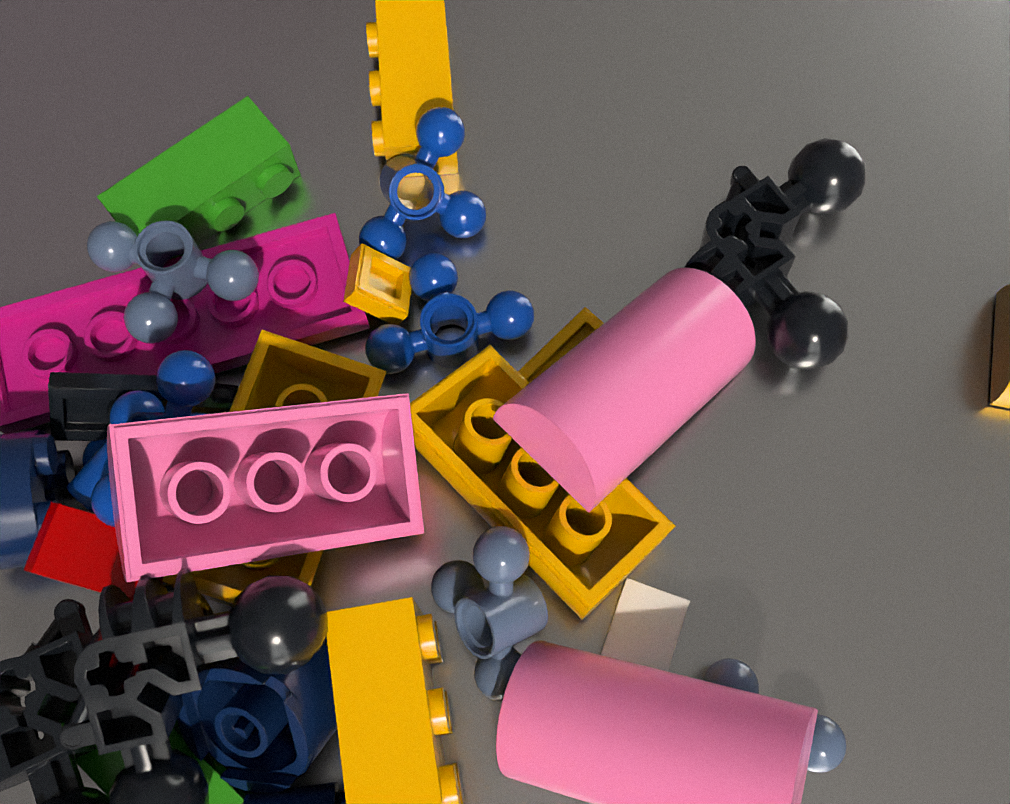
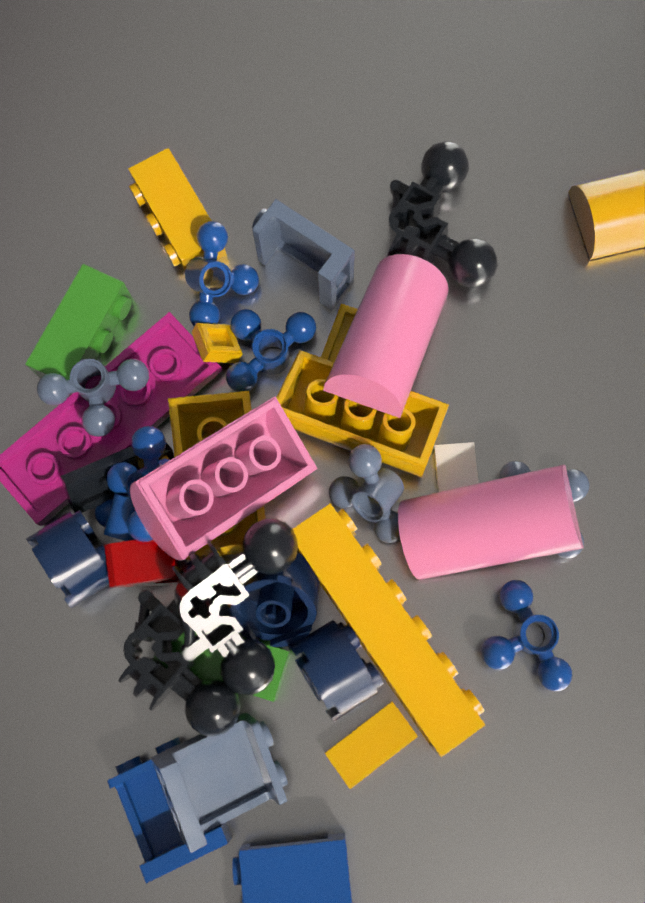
camera: 20 degrees left, 5 degrees up
none -> sand blue panel [252,199,355,311]

